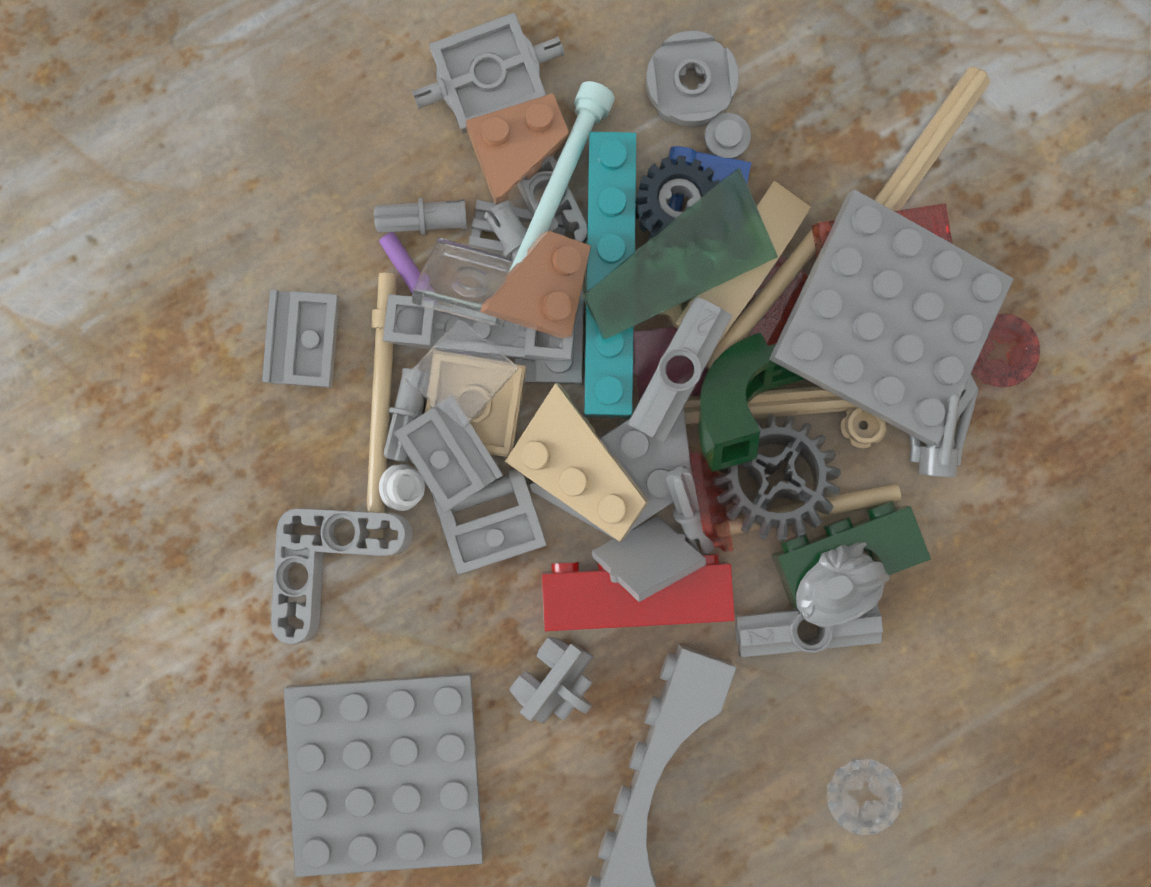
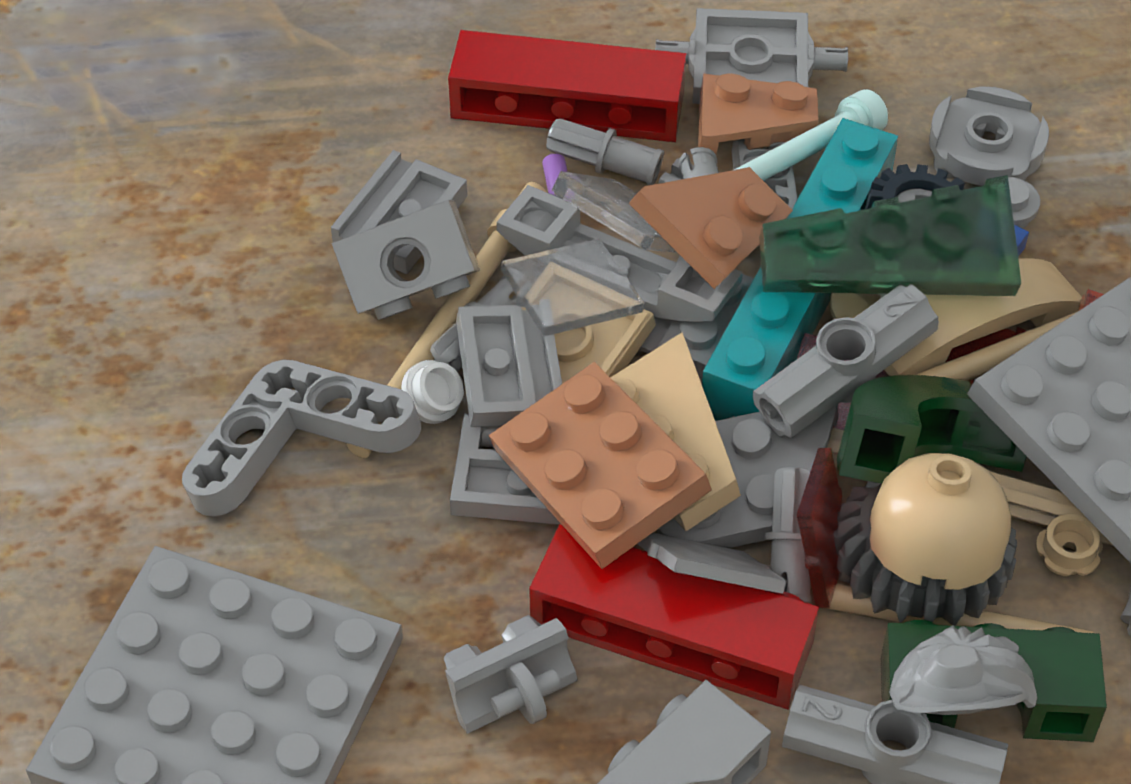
camera: 25 degrees right, 35 degrees down
none -> light grey brick [331,200,480,320]
none -> red brick [448,30,686,143]
none -> nougat plate [488,362,712,569]
none -> tan cylinder [870,453,1011,590]

